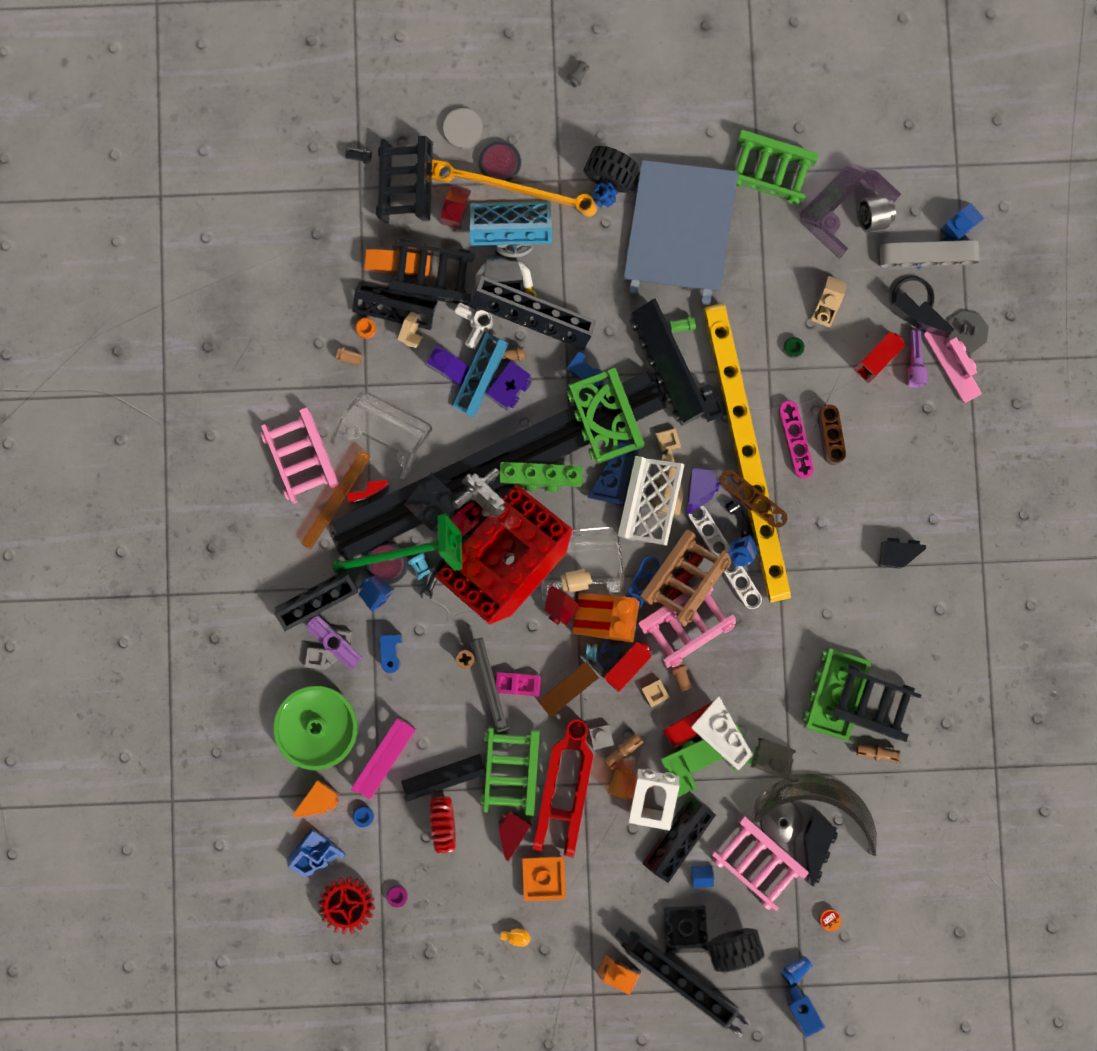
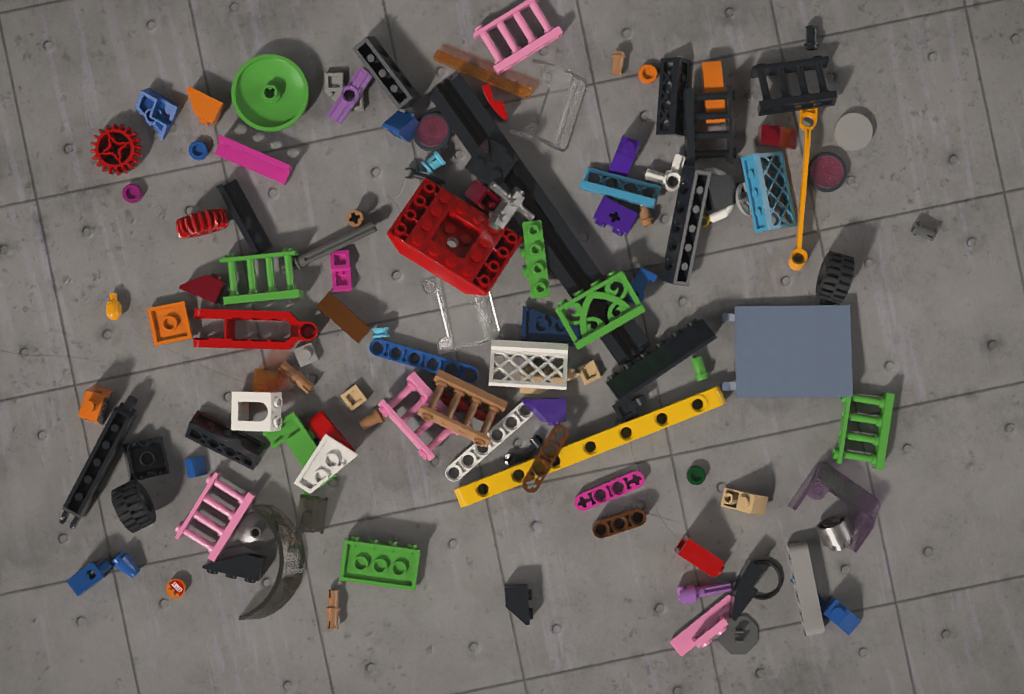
camera: 85 degrees right, 5 degrees up
green tile [332,514,462,573] -> none
blue leg [380,635,403,673] -> none
tan bracket [397,312,423,348] -> none
dark red slope [544,584,580,626] -> none
tan brick [561,569,592,593] -> none
orange slope [572,593,640,643] -> none
blue gear [591,182,618,208] -> none
red slope [602,641,652,692] -> none
blue brick [728,535,759,567] -> none
black fence [825,665,922,742] -> none

